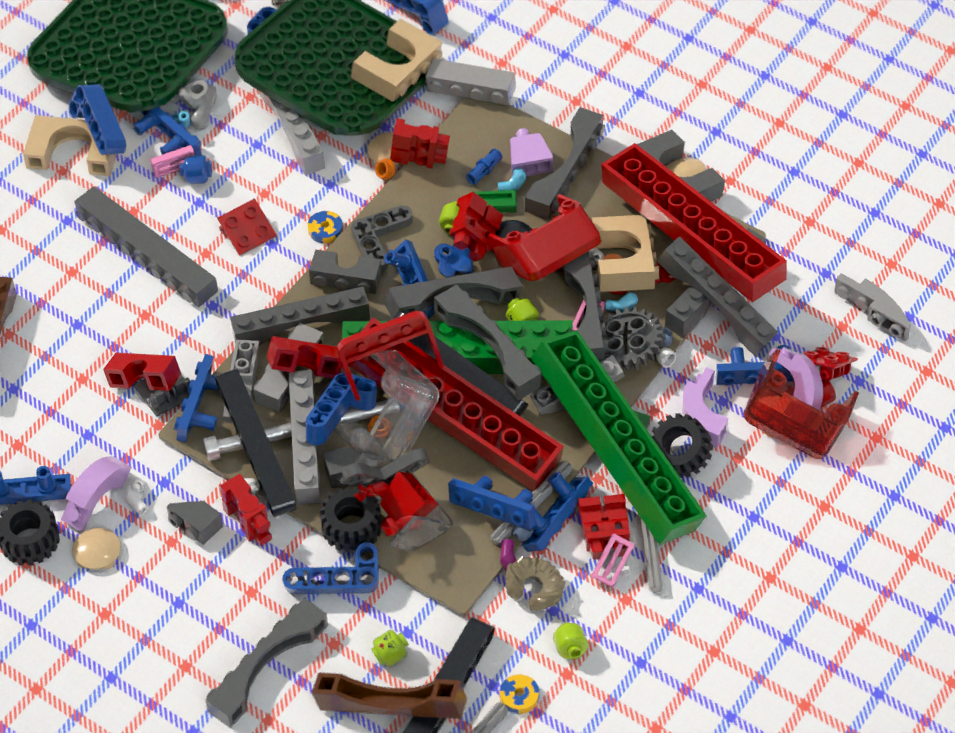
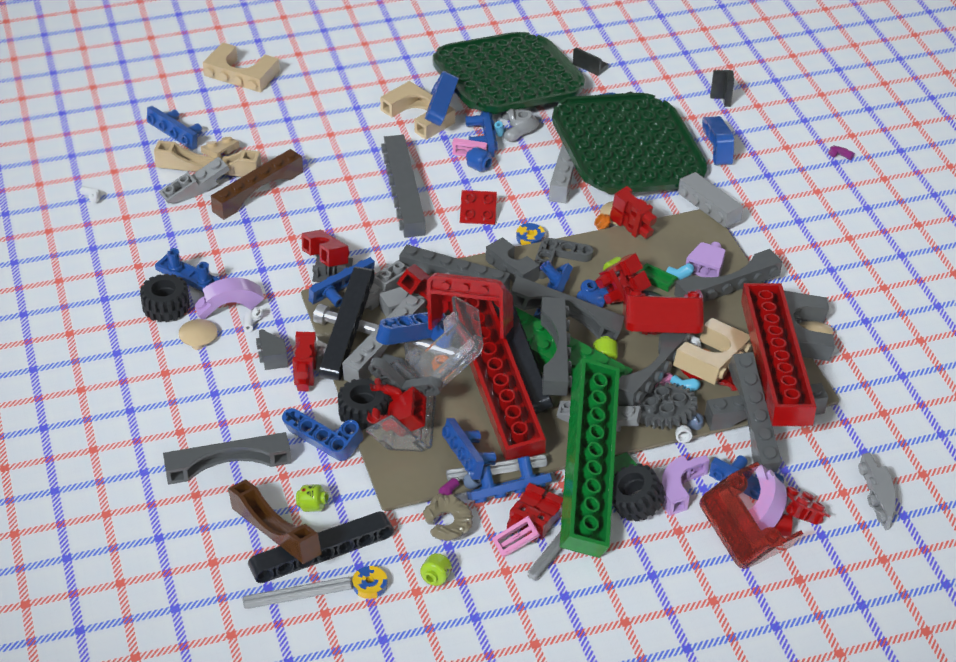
camera: 35 degrees right, 10 degrees down
tan arch [351,19,443,101] -> none
blue pin [466,149,503,185] -> none

